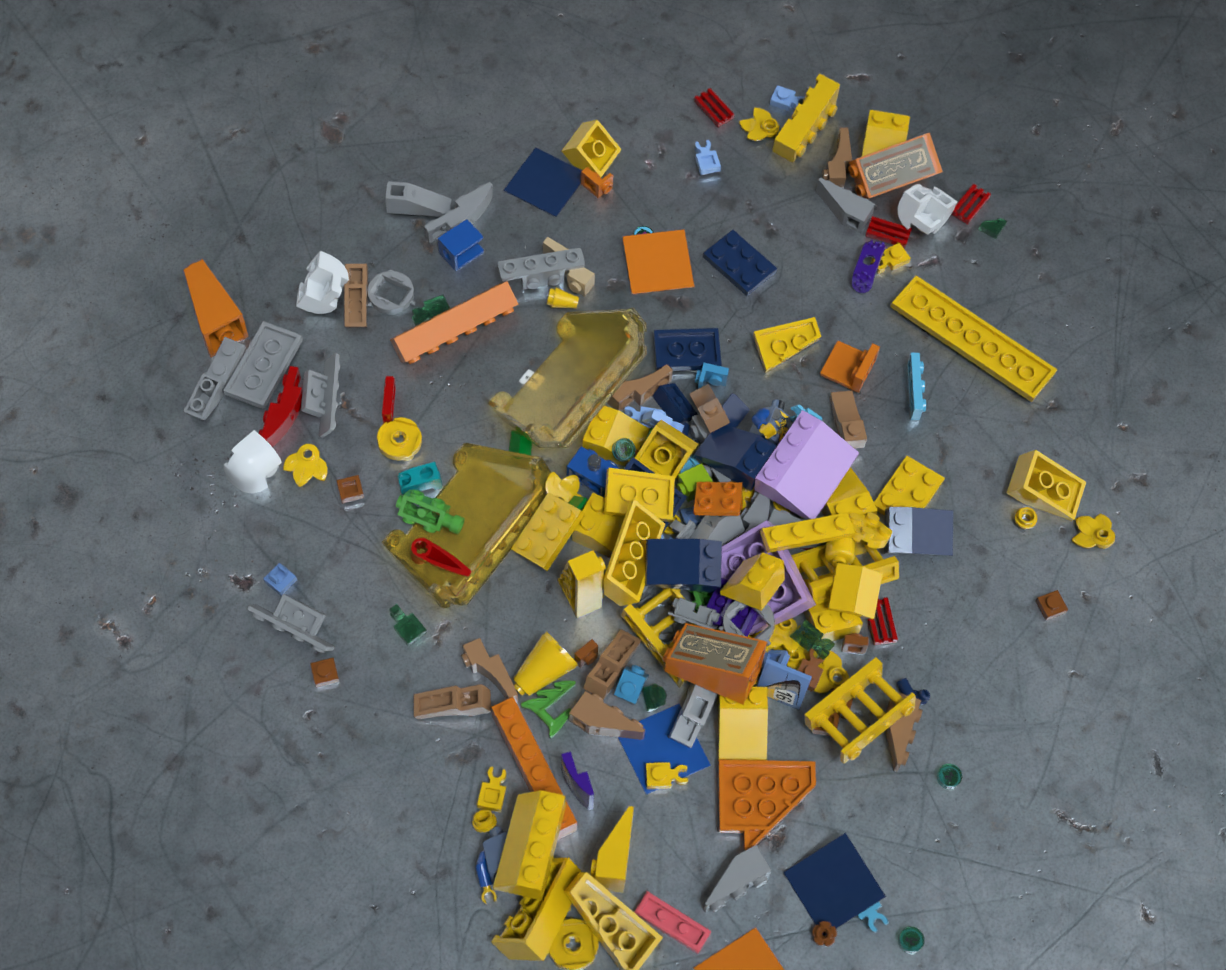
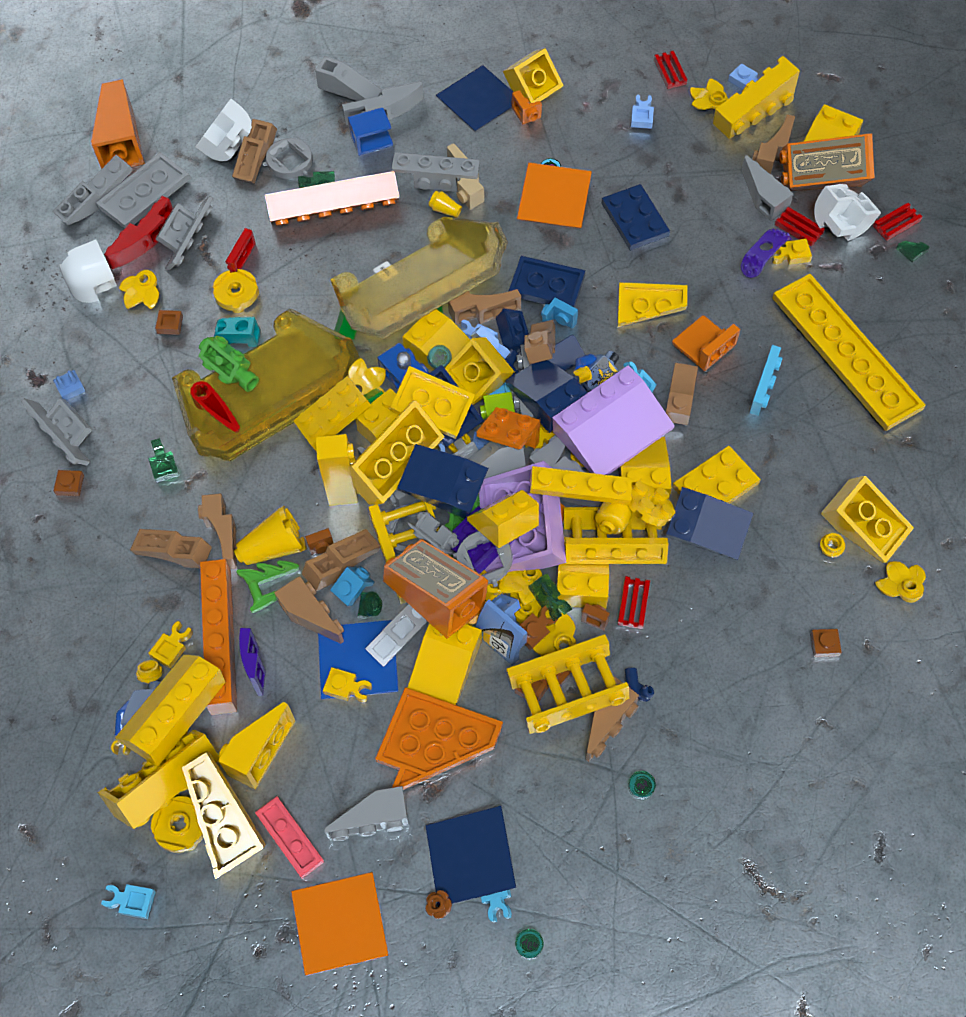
camera: 25 degrees right, 0 degrees up
yellow slope [828,563,882,619] -> none

